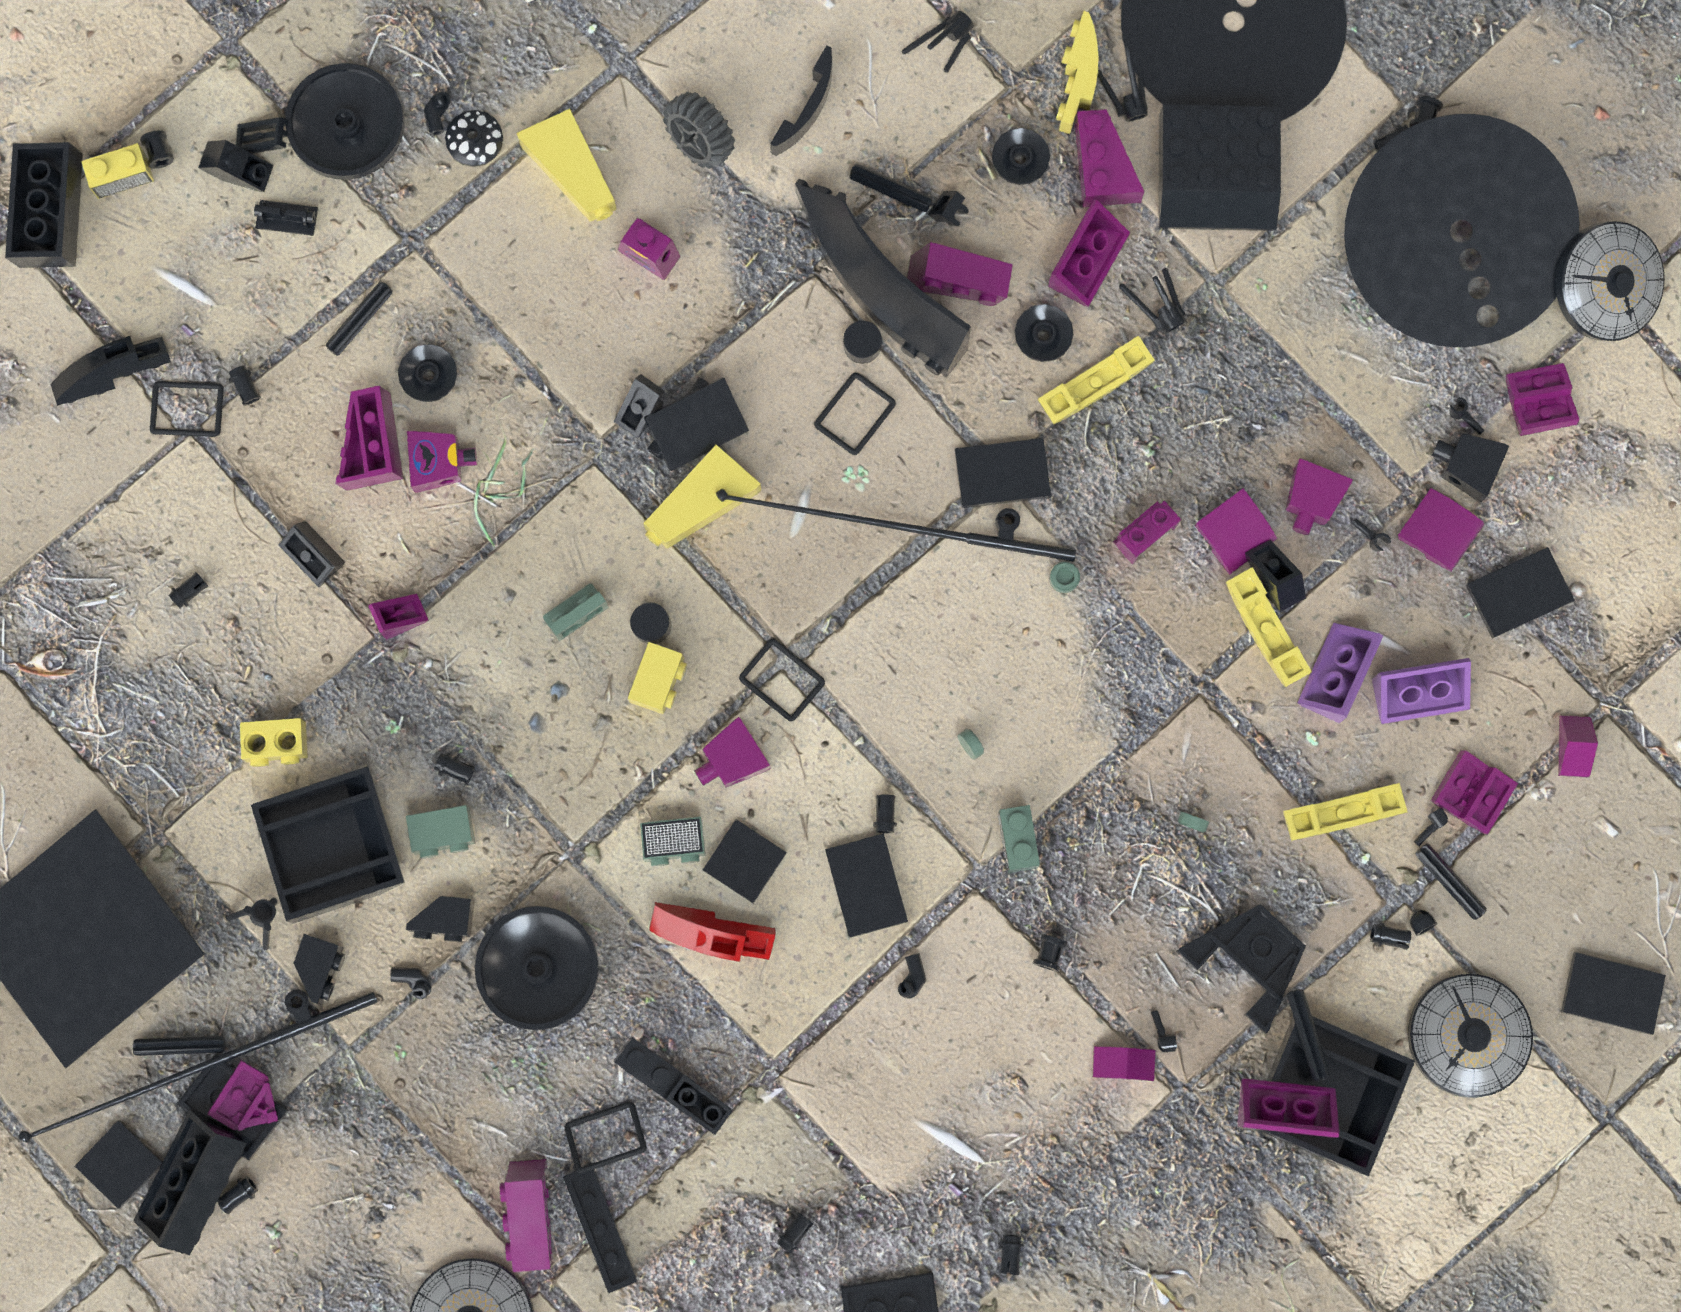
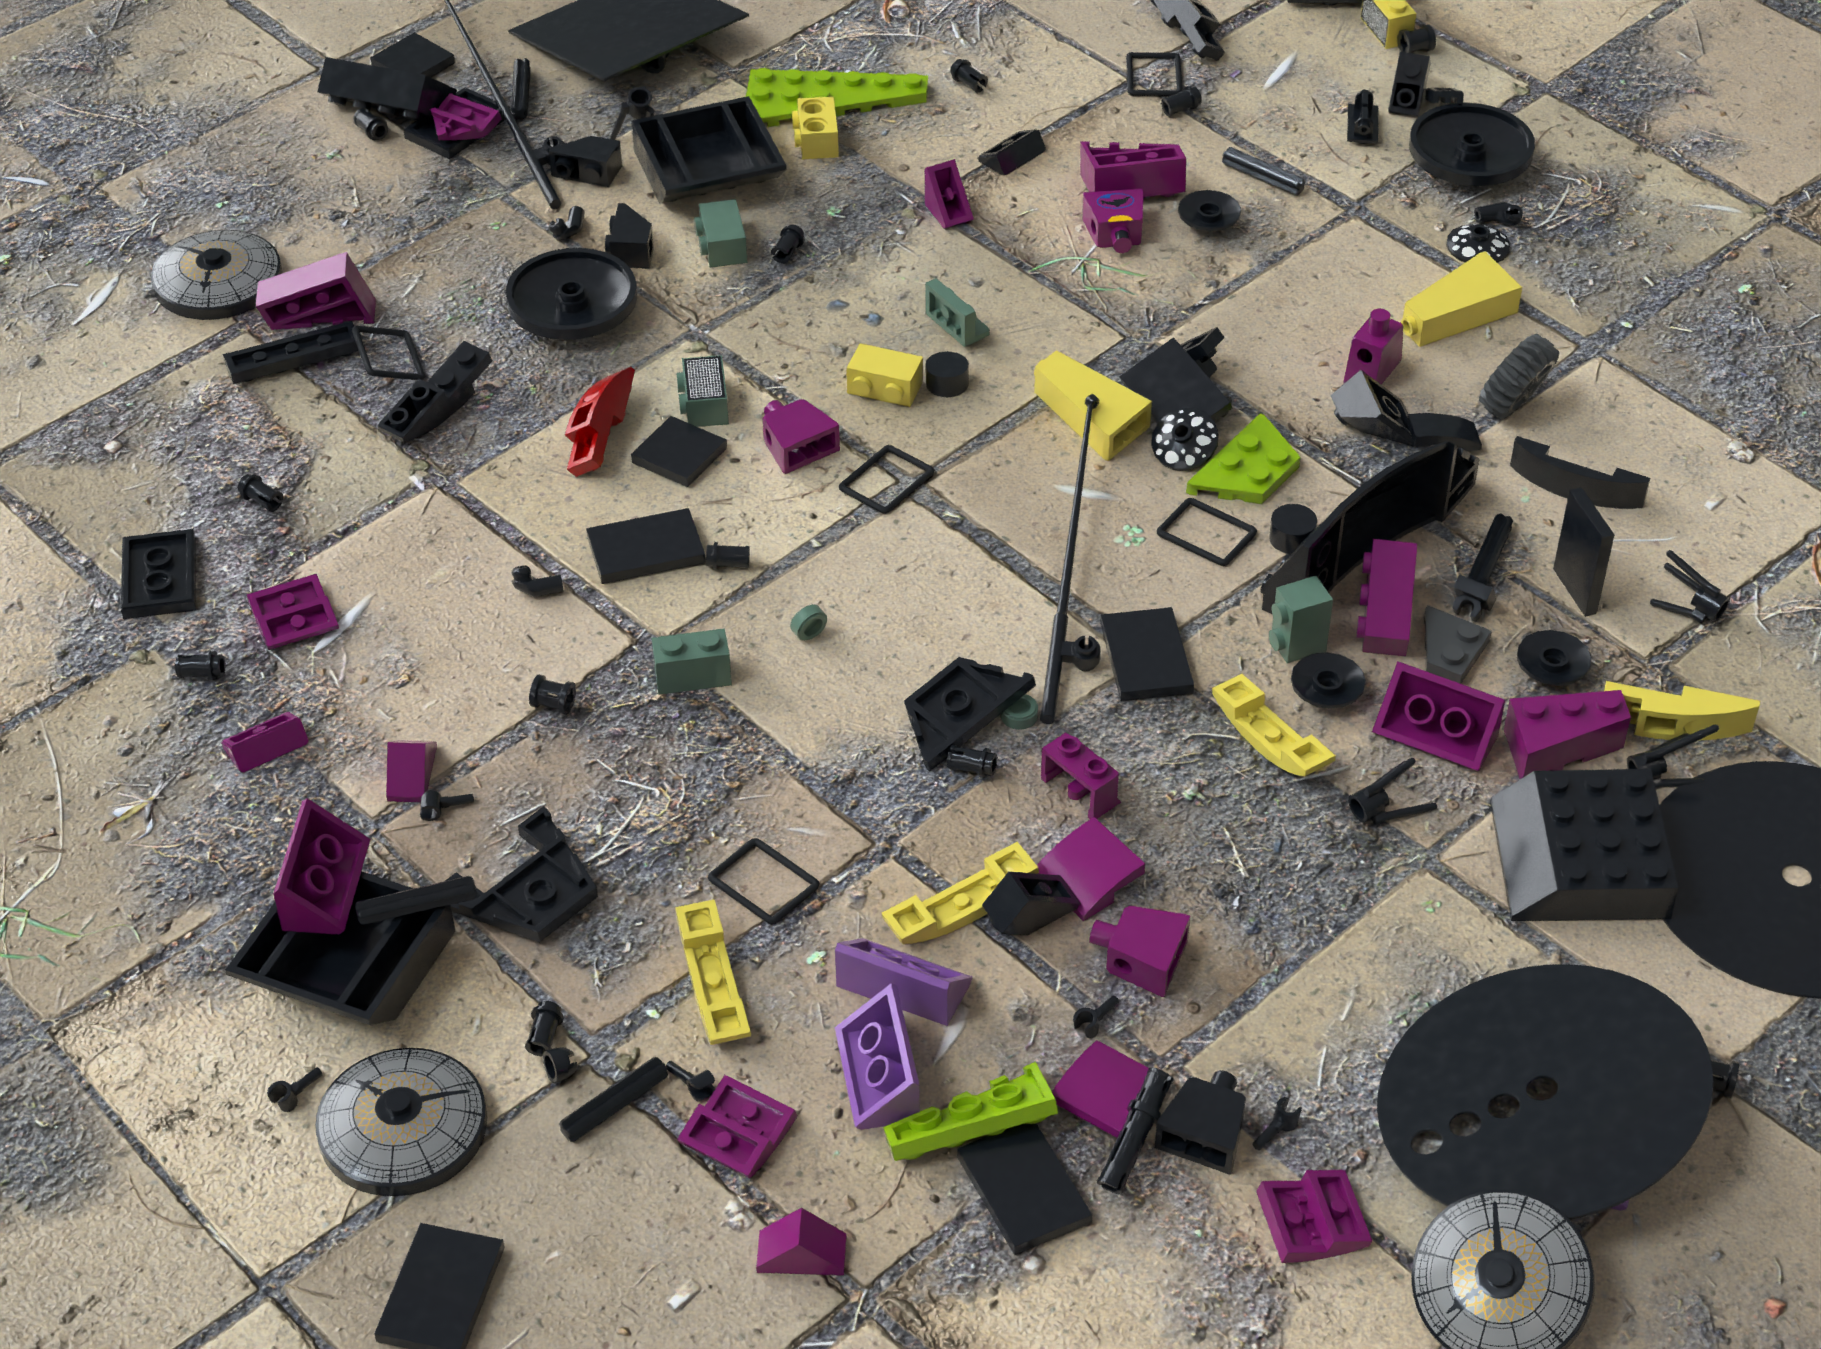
camera: 90 degrees right, 35 degrees down
sand green tile [1178,811,1209,833] -> none
none -> magenta slope [221,712,309,772]
none -> magenta slope [247,573,339,650]
none -> black hand [267,1067,323,1112]
none -> black piece [708,838,820,924]
none -> lime wing [746,68,928,127]
none -> lime wing [883,1062,1058,1161]
none -> black wing [904,657,1036,772]
none -> black pin [947,745,998,778]
none -> black pin [1097,1067,1174,1194]
none -> black dish [1151,408,1219,471]
none -> lime wing [1186,413,1301,504]
none -> sand green brick [1269,576,1333,663]
none -> black slope [1330,370,1418,448]
none -> black slope [1407,413,1482,451]
none -> dark grey wing [1424,605,1492,684]
none -> black tile [1553,487,1615,617]

